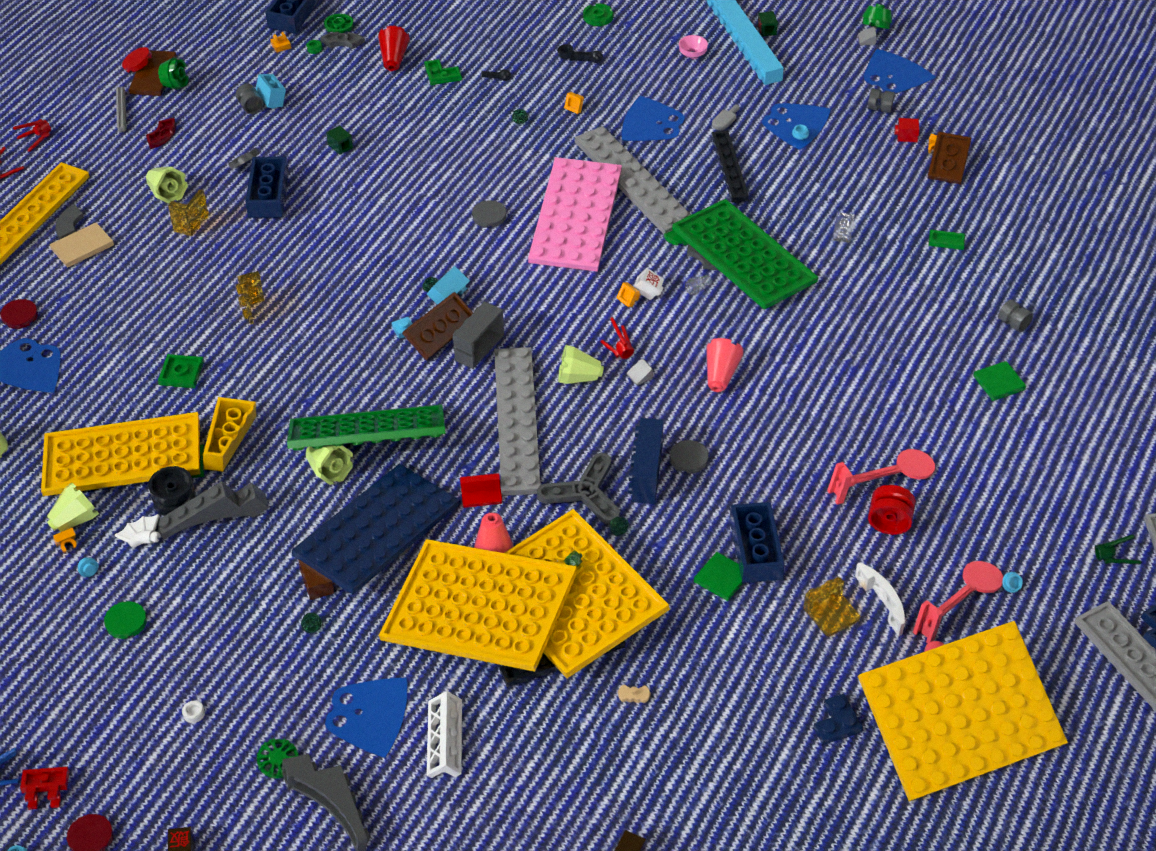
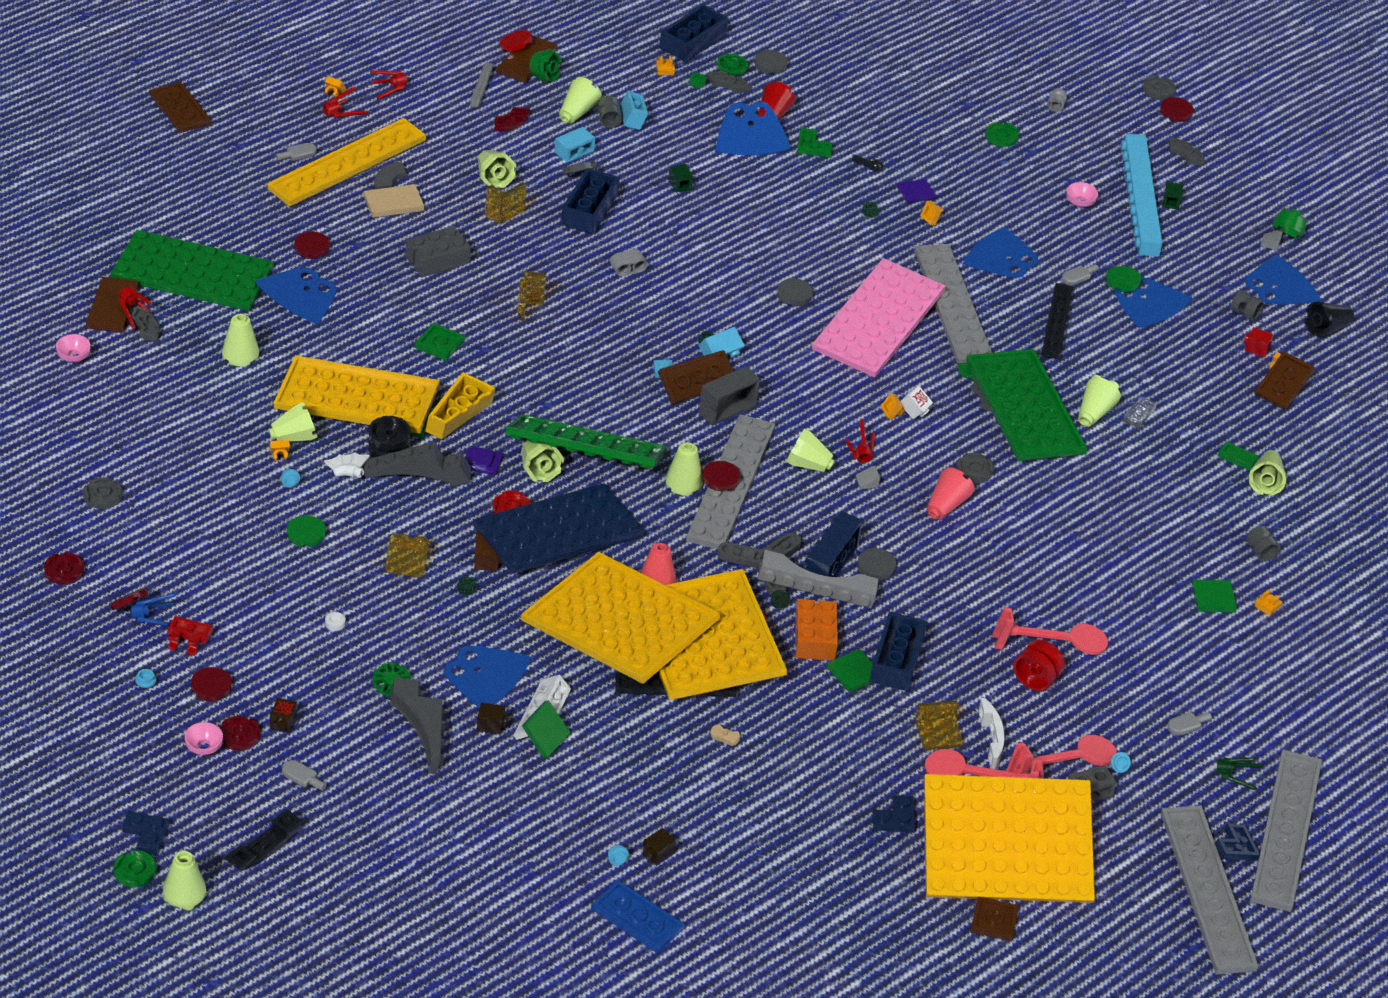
camera: 15 degrees right, 5 degrees down
red panel [460,473,502,508] -> none
black piece [557,44,603,63] -> none
clear green plate [563,550,583,566] -> none
clear cone [685,275,712,295] -> none
medium azure plate [792,125,809,140] -> none
none -> clear yellow bracket [385,533,431,578]
none -> dark grey piece [405,226,471,278]
none -> dark purple piece [465,446,503,476]
none -> dark brown brick [477,702,508,735]
none -> red tile [493,490,531,513]
none -> green tile [521,700,570,758]
none -> medium azure brick [554,127,595,163]
none -> yellowish green cone [559,77,602,123]
none -> light grey beam [610,249,648,276]
none -> yellowish green cone [665,442,703,496]
none -> dark red tile [702,461,740,491]
none -> blue piece [715,102,791,155]
none -> dark grey tile [755,50,788,74]
none -> light grey arch [758,550,878,608]
none -> orange piece [795,599,838,660]
none -> dark purple piece [896,179,936,203]
none -> coral piece [925,749,1044,779]
none -> dark grey tile [956,453,994,483]
none -> reddish brown tile [970,897,1019,942]
none -> dark grey brick [1068,765,1116,802]
none -> yellowish green cone [1078,375,1121,427]
none -> green tile [1106,266,1142,292]
none -> light grey piece [1167,712,1212,736]
none -> yellowish green cone [1249,450,1287,496]
none -> light orange tile [1254,589,1282,616]
none -> black cone [1305,301,1354,337]

